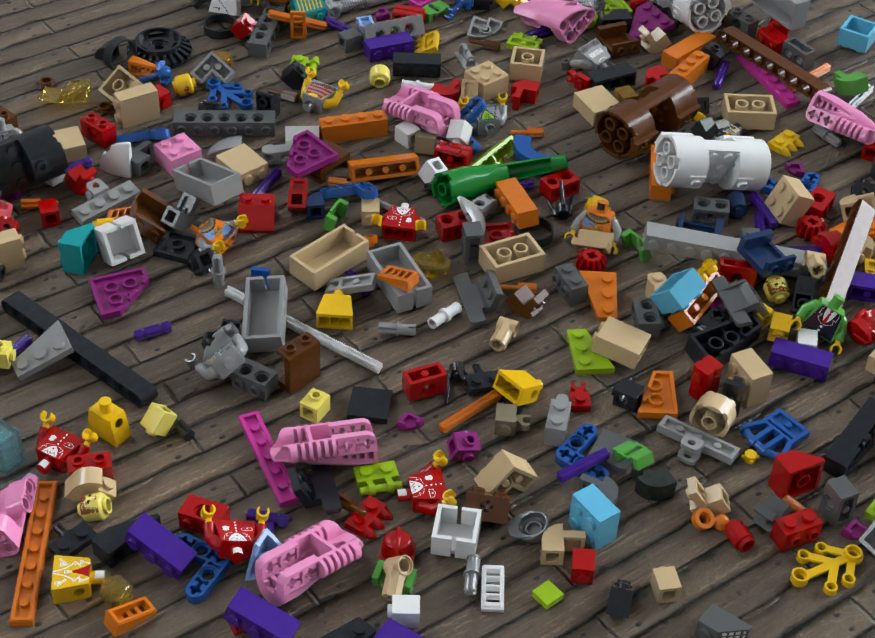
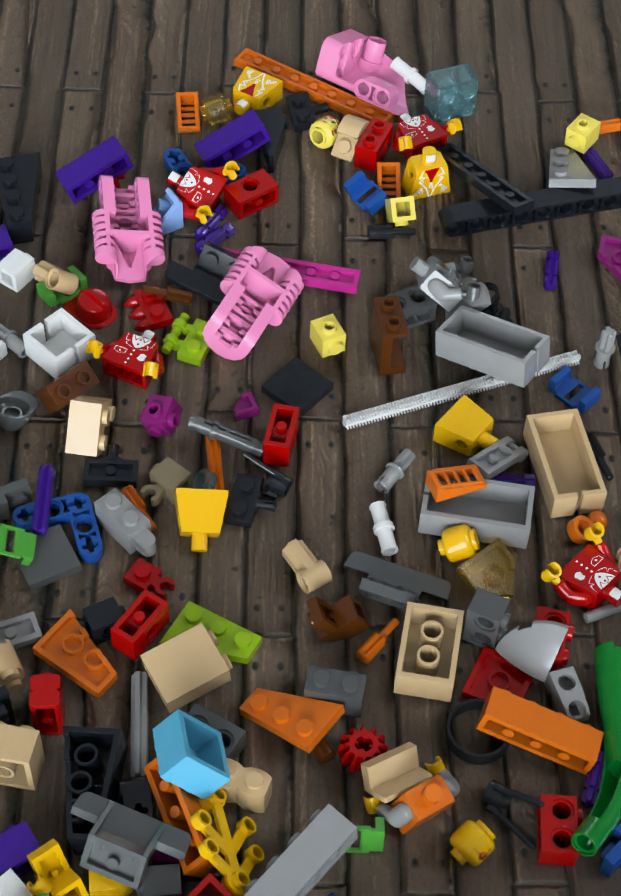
camera: 125 degrees right, 10 degrees up
none -> black plate [82,443,139,488]
none -> red brick [110,589,170,661]
none -> orange axle [120,485,157,532]
none -> light grey axle [130,671,148,778]
none -> dark grey pin [186,413,263,457]
none -> clear light blue tile [192,469,217,490]
none -> blue piece [343,170,388,216]
none -> orange slope [377,162,401,199]
none -> black plate [435,143,534,216]
none -> yellow head [437,524,480,563]

